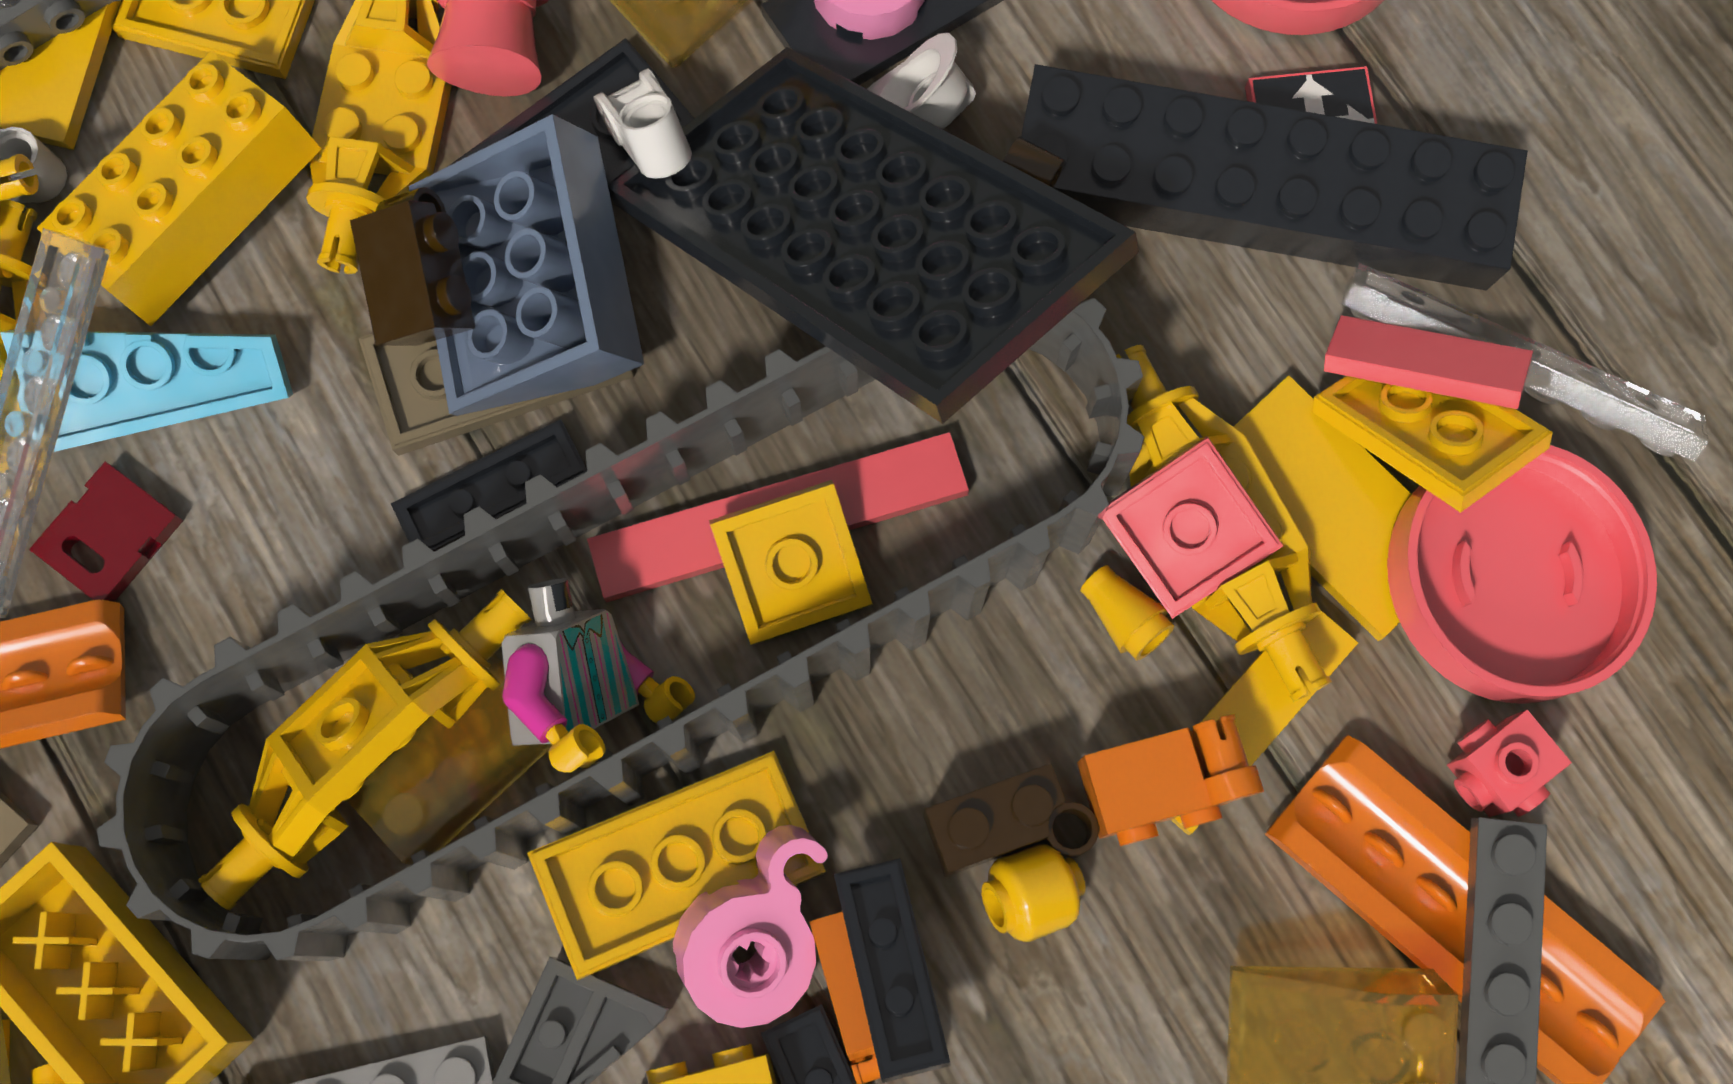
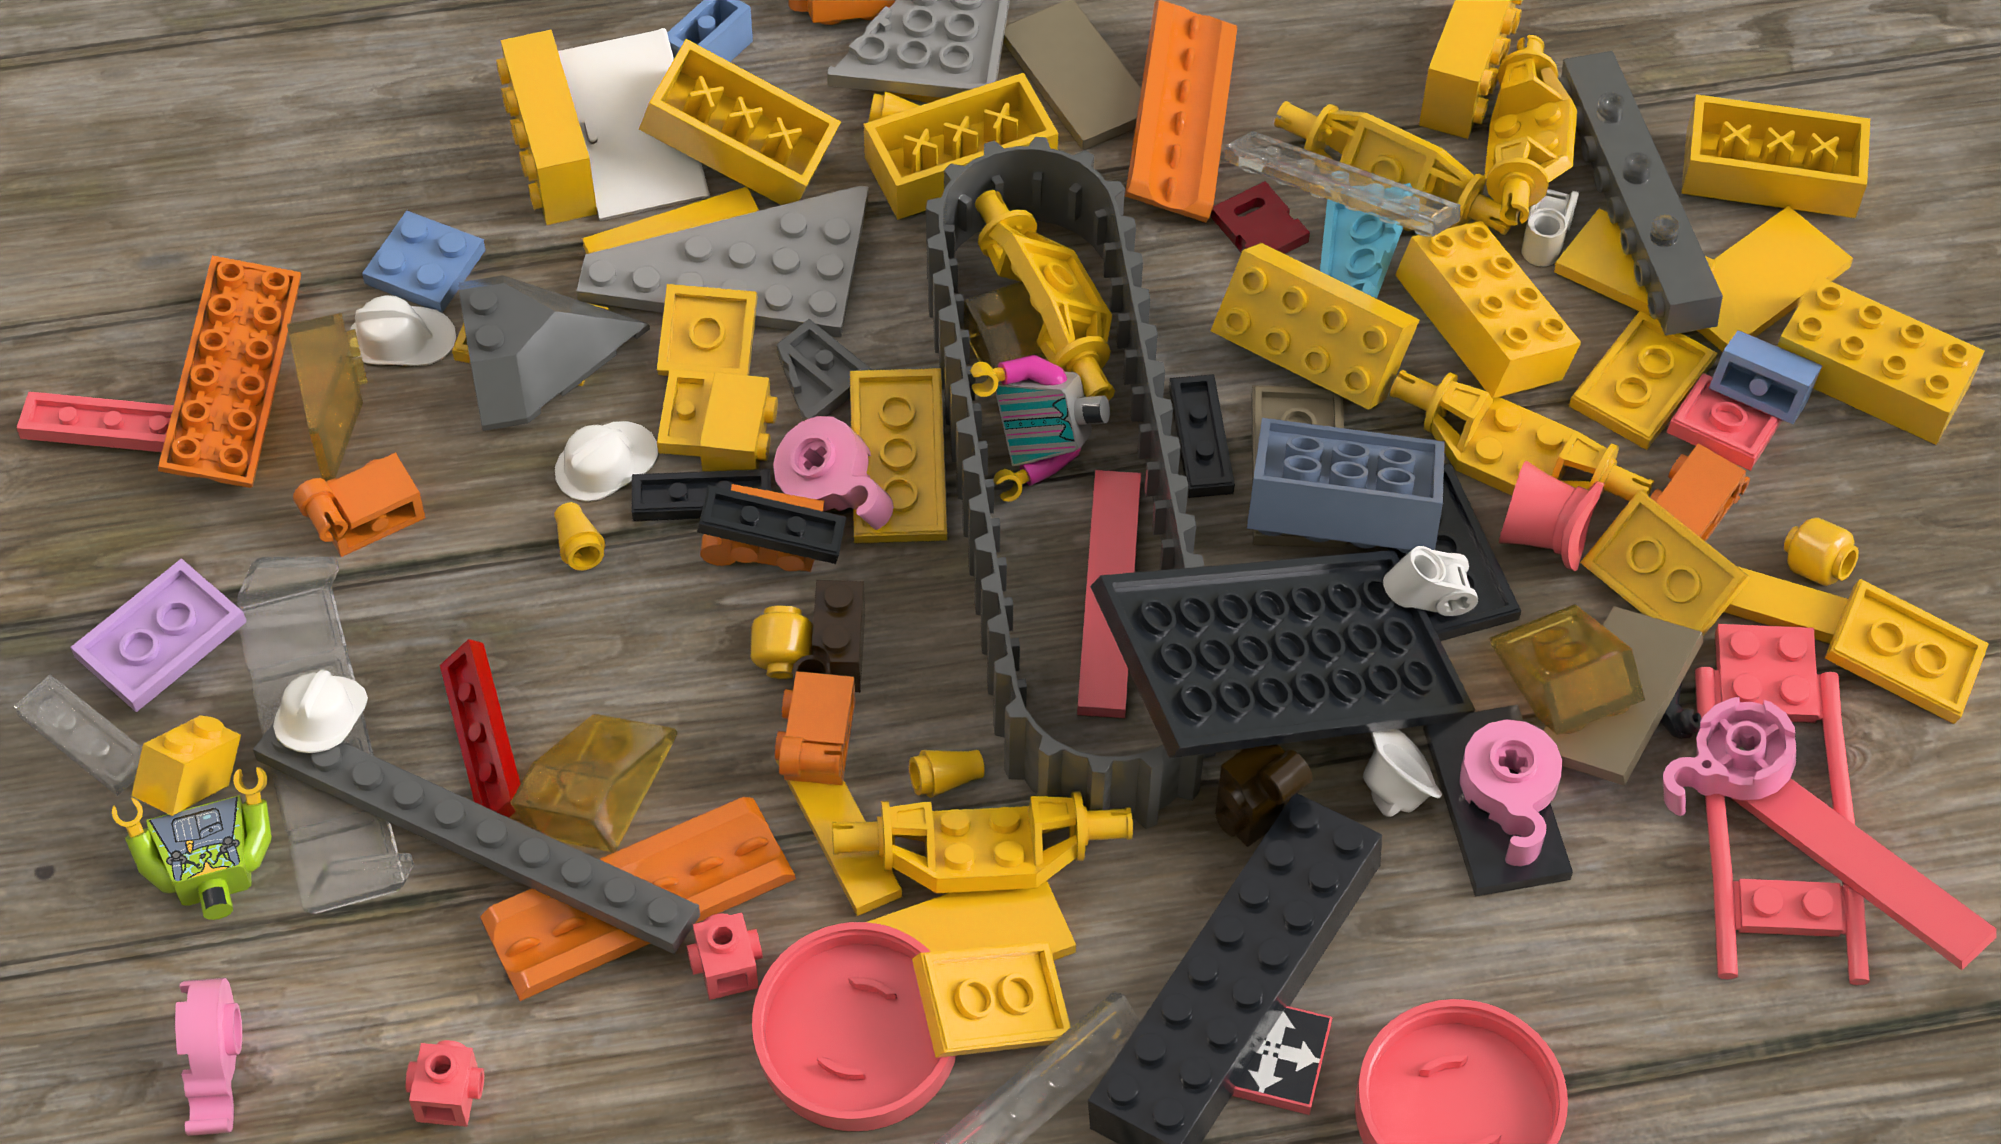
camera: 110 degrees right, 20 degrees down
dark brown hinge [350,187,476,346] -> none
yellow plate [709,480,872,645] -> none
coral tile [1102,436,1283,619] -> none
coral tile [1324,315,1533,409] -> none
none -> yellow brick [1210,243,1420,410]

